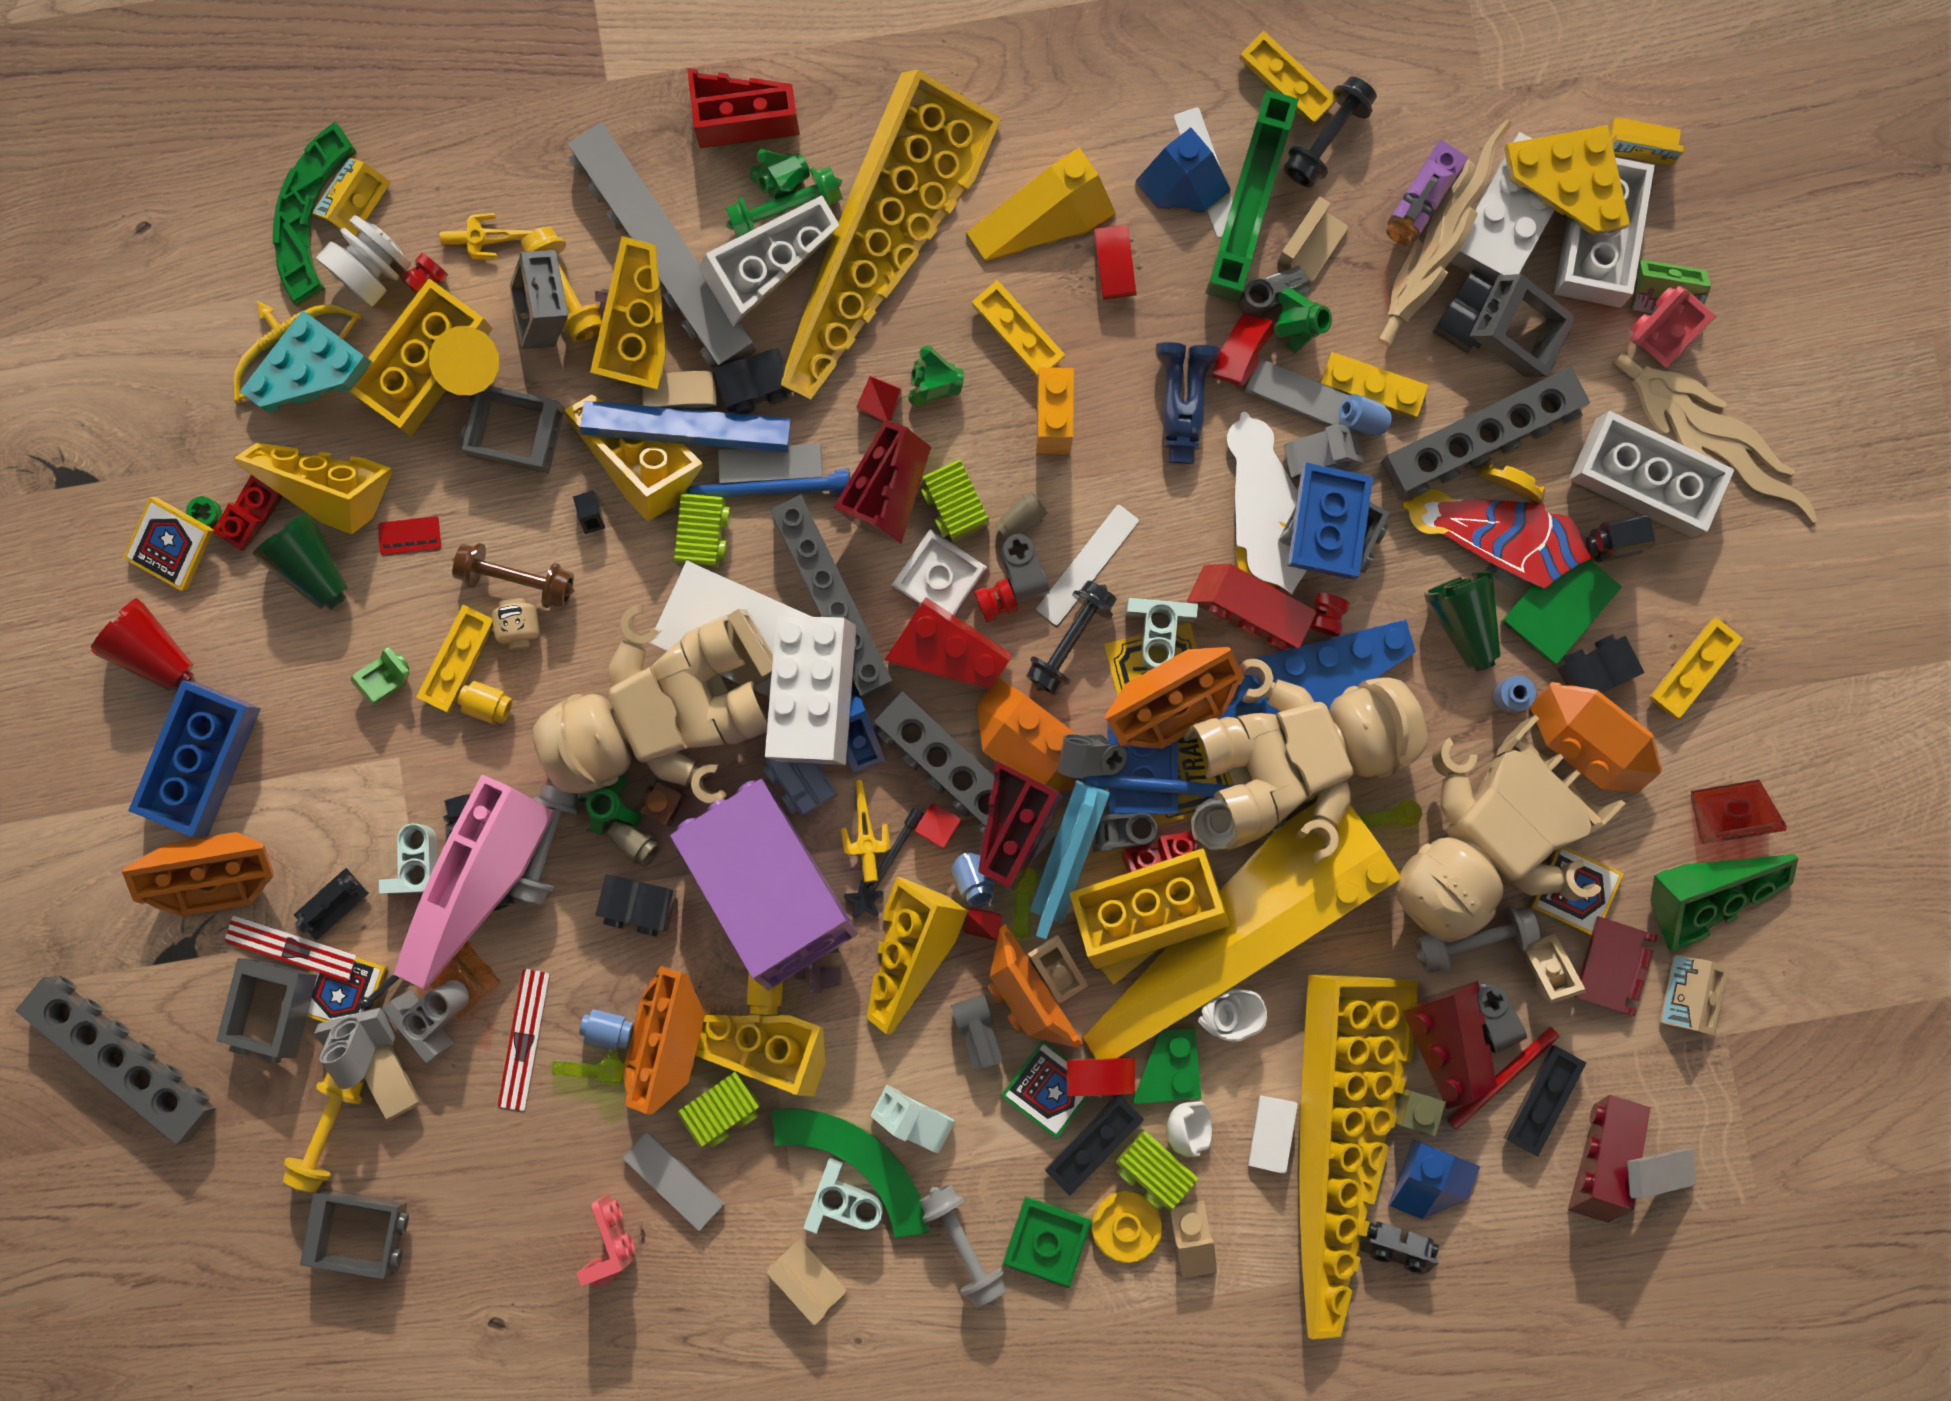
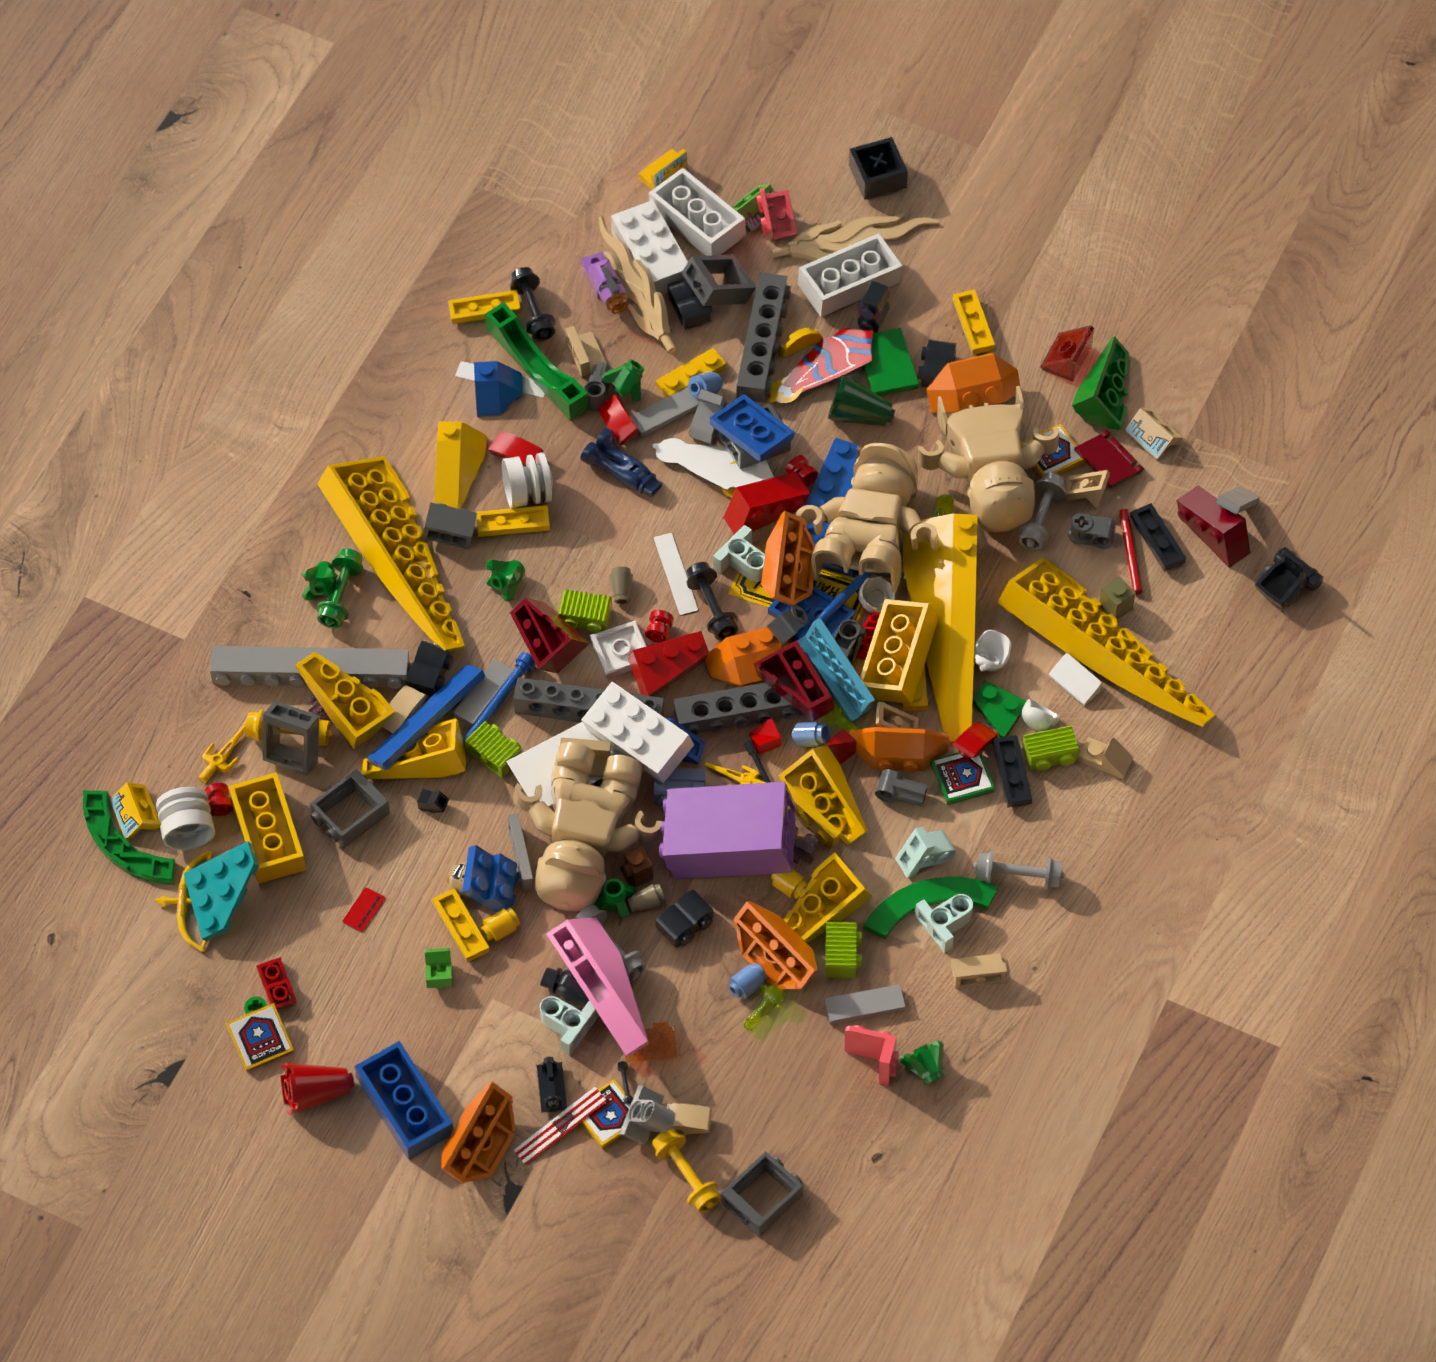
camera: 55 degrees left, 25 degrees down
dark grey brick [15,976,216,1145] -> none
dark grey window [216,958,317,1063] -> none
yellow wedge [234,442,392,534] -> none
dark green cone [253,512,348,610] -> none
light grey tile [382,980,469,1064] -> none
yellow tile [429,326,499,396] -> none
reddish brown piece [452,543,575,608] -> none
sticker [498,969,550,1111] -> none
red wedge [687,68,800,149] -> none
white wedge [698,196,839,327] -> none
red slope [856,376,902,423] -> none
dark grey piece [1001,534,1050,604] -> none
green tile [1002,1195,1092,1288] -> none
light orange brick [1036,367,1074,455] -> none
yellow tile [1091,1190,1162,1263] -> none
black hinge [1360,1221,1439,1274] -> none
blue slope [1388,1139,1480,1219] -> none
dark red wedge [1402,980,1497,1109] -> none
medium blue brick [1493,676,1536,713] -> none
yellow plate [1504,125,1630,235] -> none
none -> dark grey brick [422,502,477,549]
none -> blue plate [462,845,519,912]
none -> white wheel [502,453,553,509]
none -> light grey tile [508,813,533,892]
none -> yellow plate [786,782,841,849]
none -> black brick [849,137,908,200]
none -> black hinge [849,627,868,666]
none -> green rock [901,1040,944,1084]
none -> black piece [1255,547,1324,609]

